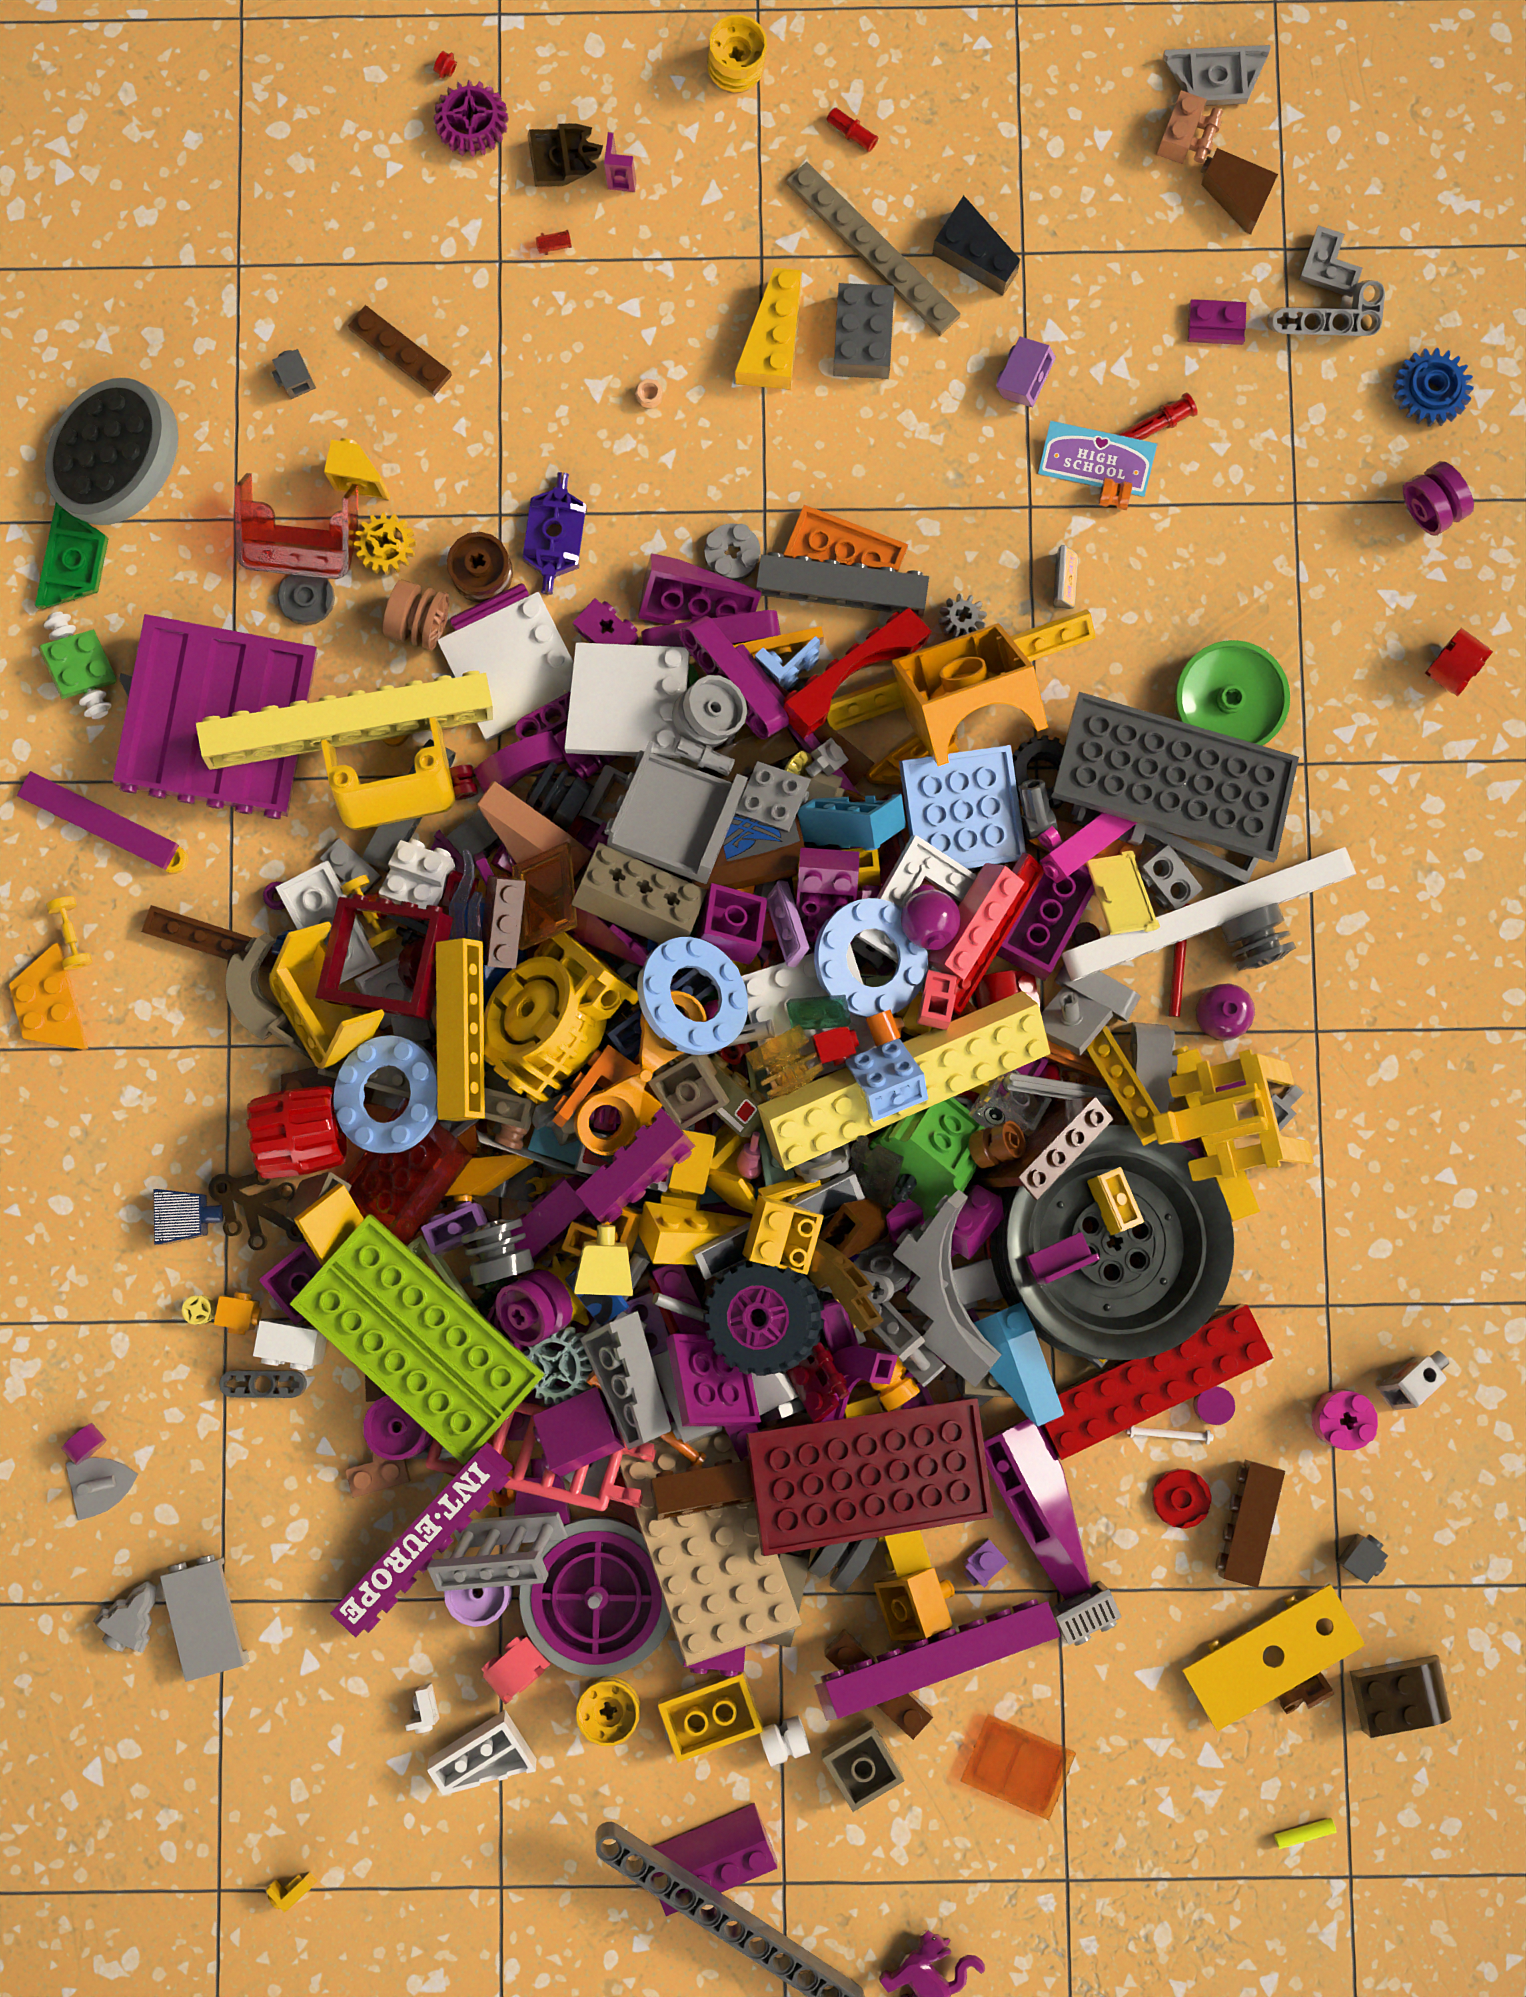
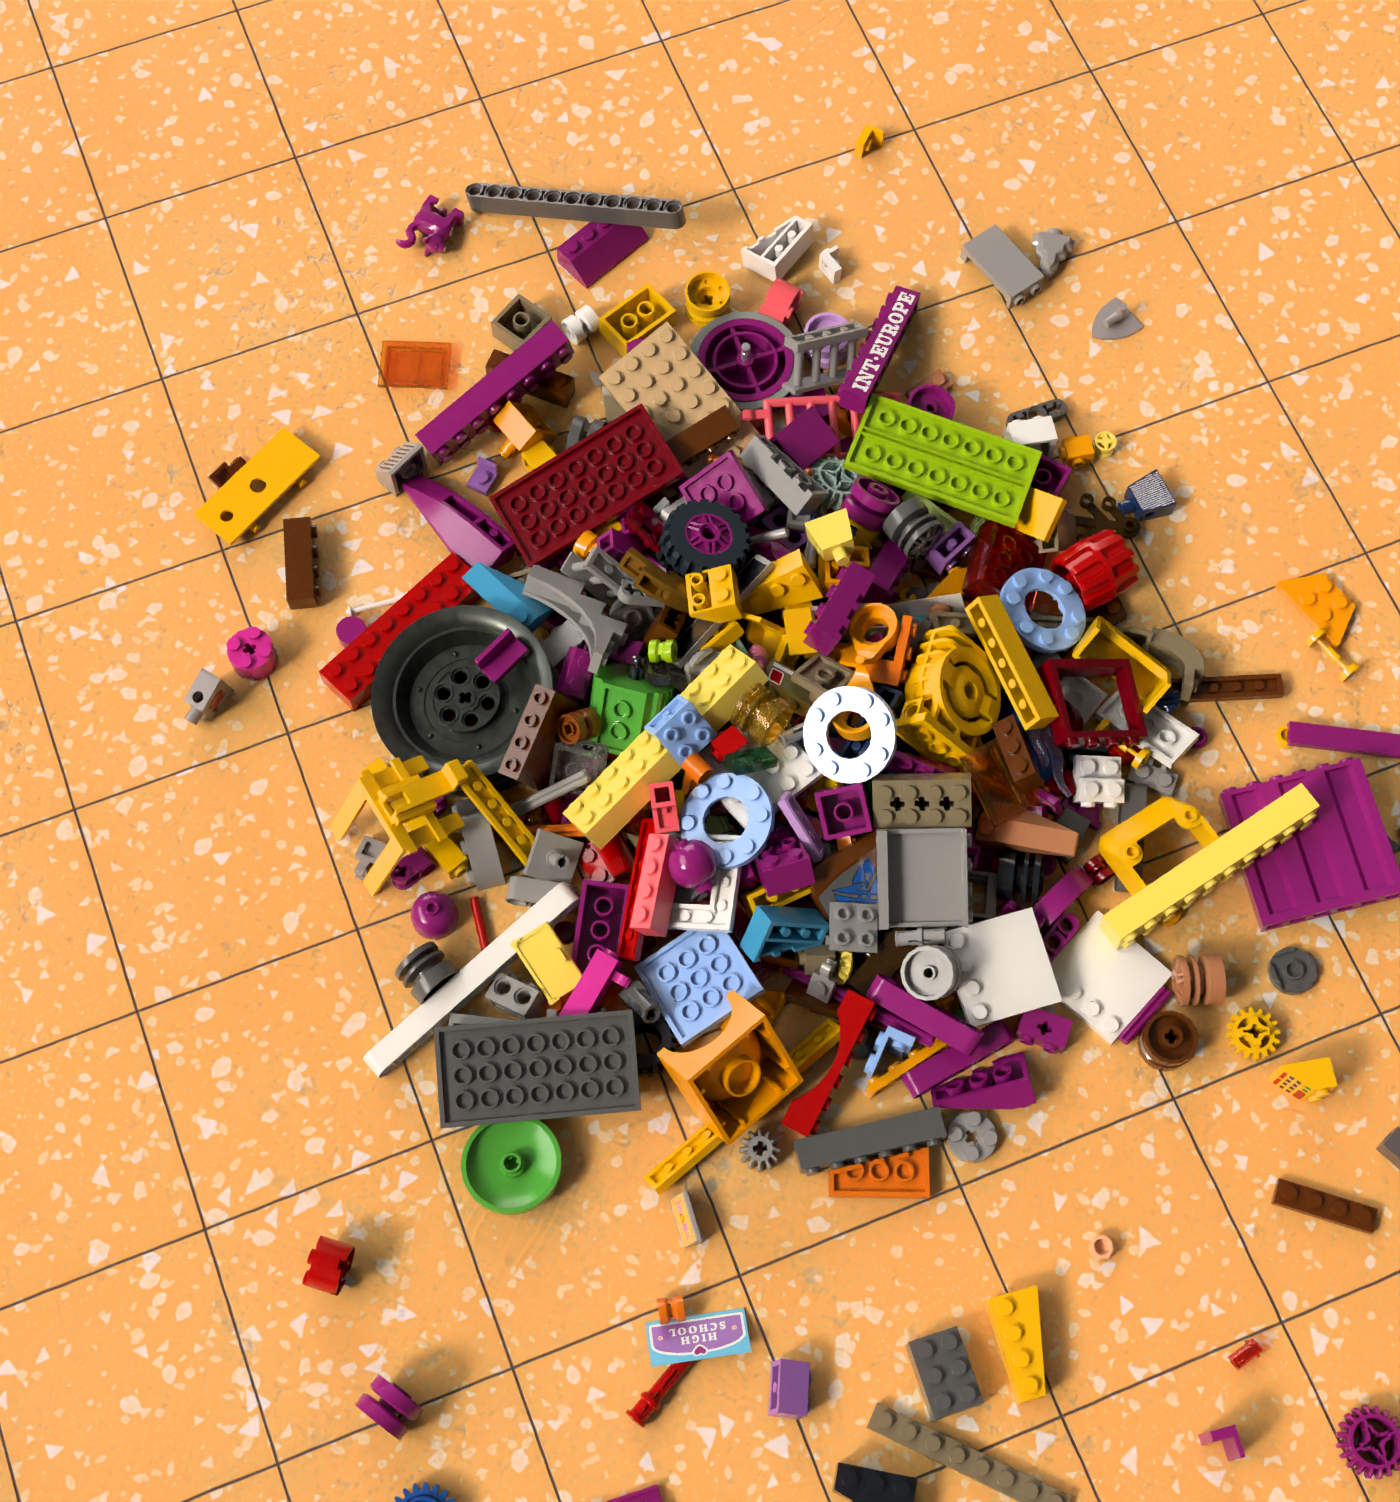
camera: 155 degrees right, 15 degrees down
magenta piece [61,1423,107,1465] -> none
clear red windscreen [234,473,358,579] -> none
dark purple plate [522,472,587,595] -> none
dark brown plate [527,123,603,187] -> none
yellow slope [1087,1167,1144,1235] -> none
red tile [1152,1468,1212,1529] -> none
neon yellow piece [1274,1818,1337,1849] -> none
dark grey brick [1336,1533,1388,1584] -> none
dark brown brick [1350,1655,1452,1738] -> none
none -> lime wheel [648,639,678,663]

